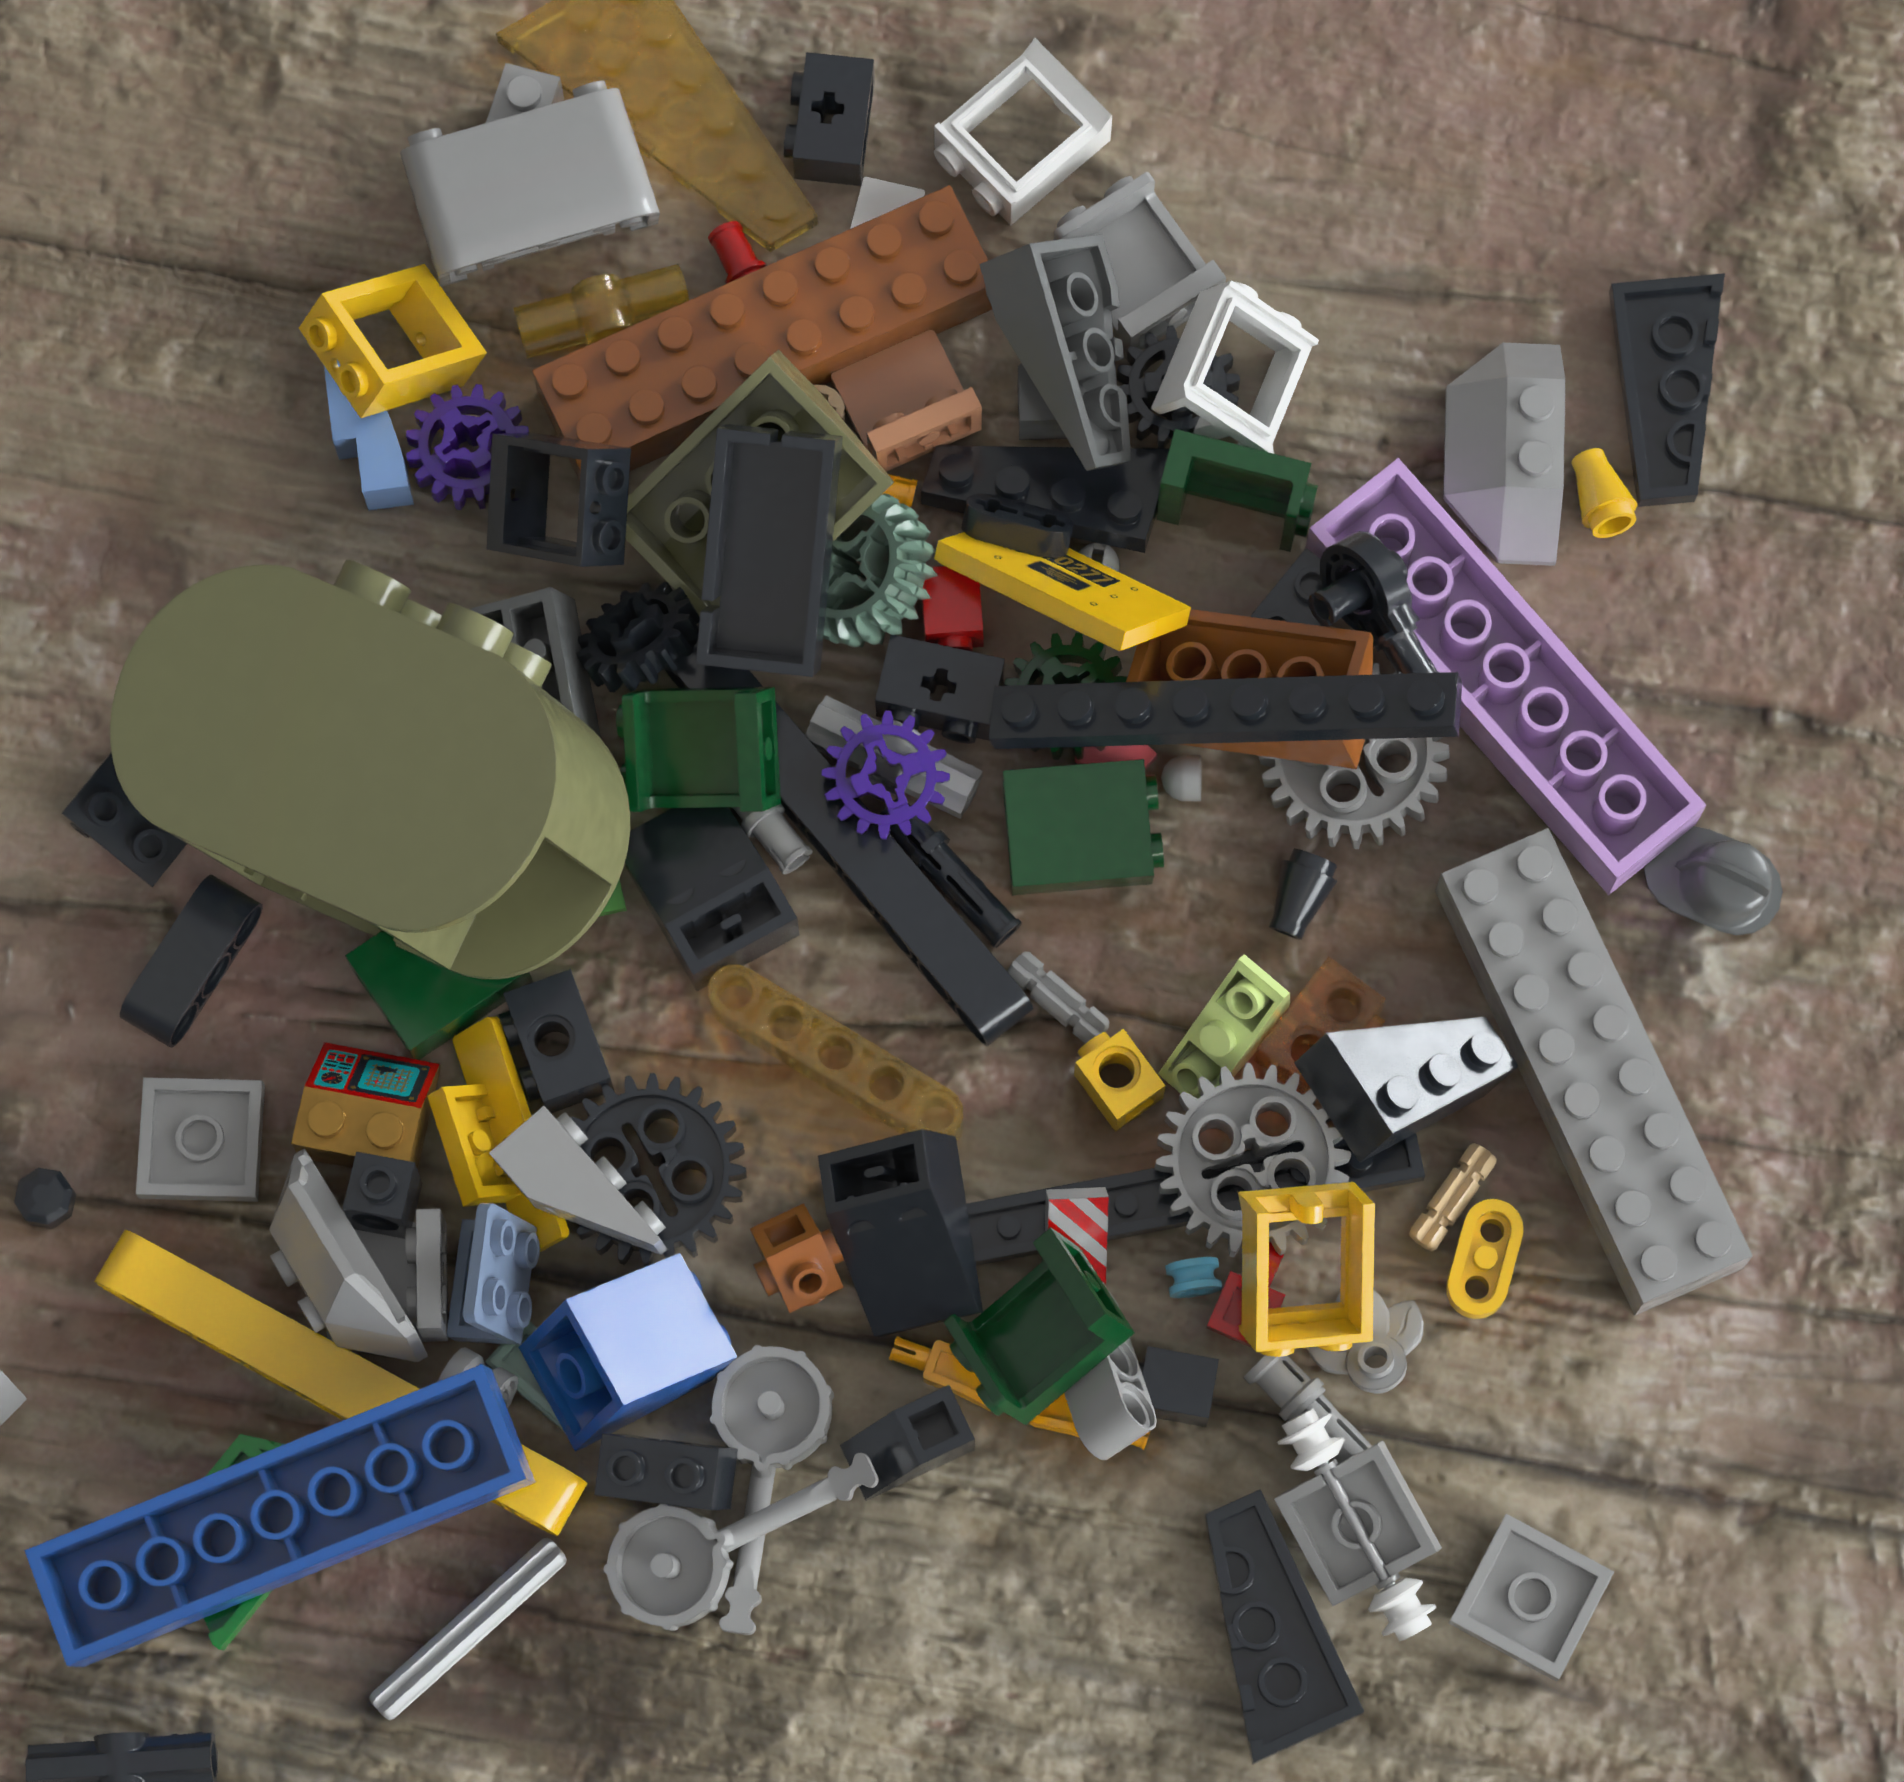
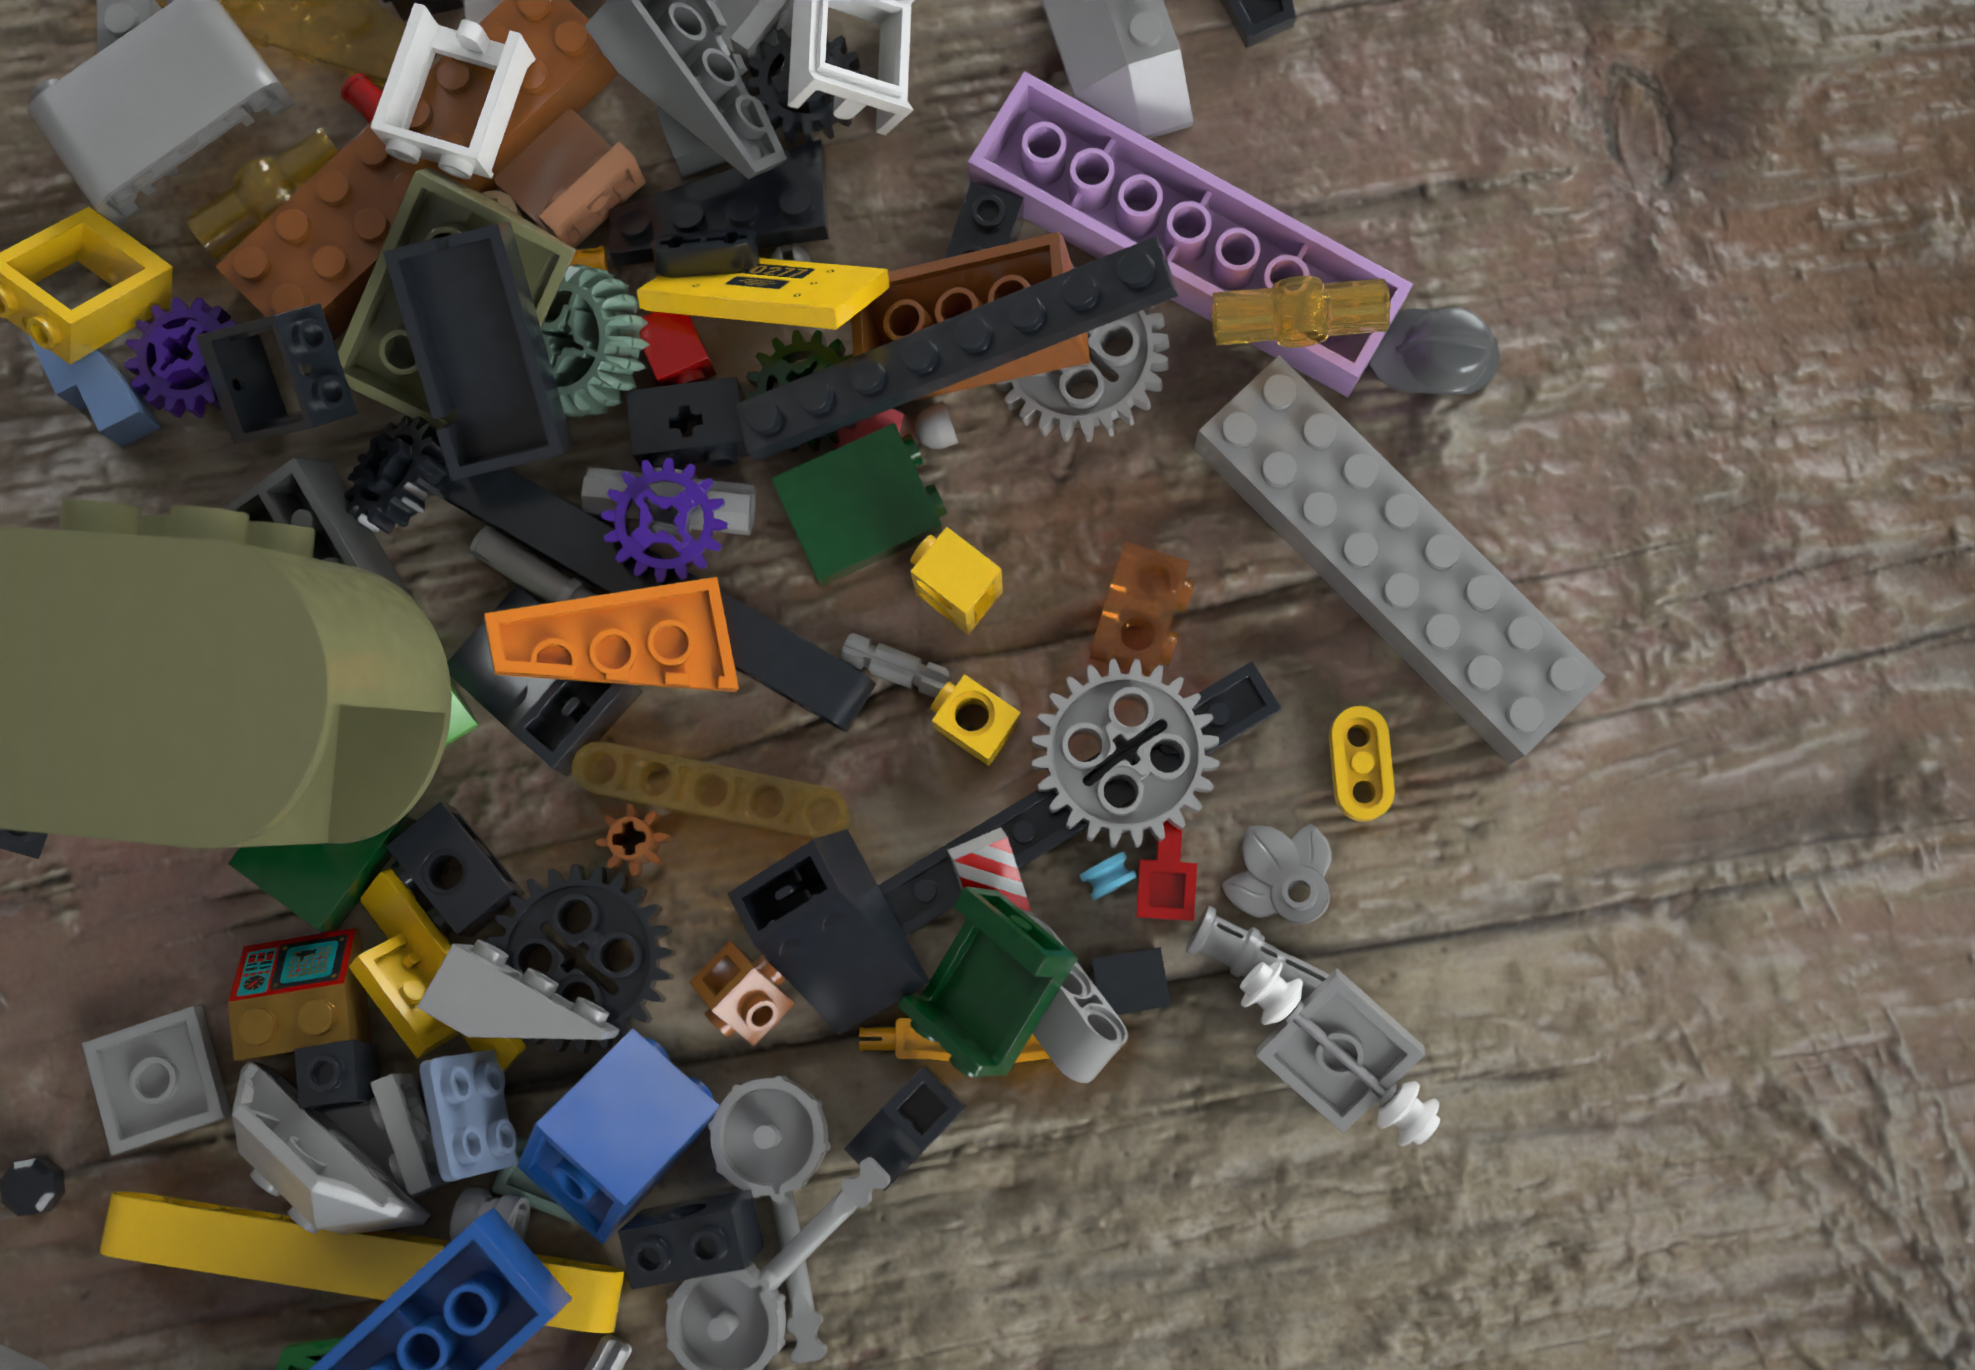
camera: 15 degrees left, 5 degrees up
black beam [120,874,263,1048] -> none
dark green panel [616,687,781,812] -> none
black pin [880,798,1022,948] -> none
dark green panel [1156,429,1318,552] -> none
yellowish green slope [1158,954,1290,1099] -> none
black wing [1205,1489,1365,1765] -> none
yellow window [1238,1182,1375,1357] -> none
black cone [1269,848,1337,940] -> none
wedge [1294,1017,1519,1163] -> none
black pin [1308,531,1439,674] -> none
tan axle [1409,1143,1497,1251] -> none
light grey plate [1449,1514,1614,1682] -> none
yellow cone [1571,448,1637,538] -> none
none -> white window [370,3,536,179]
none -> orange wing [484,577,739,692]
none -> dark orange gear [596,804,672,877]
none -> yellow brick [910,527,1003,635]
none -> clear yellow piece [1211,276,1391,348]

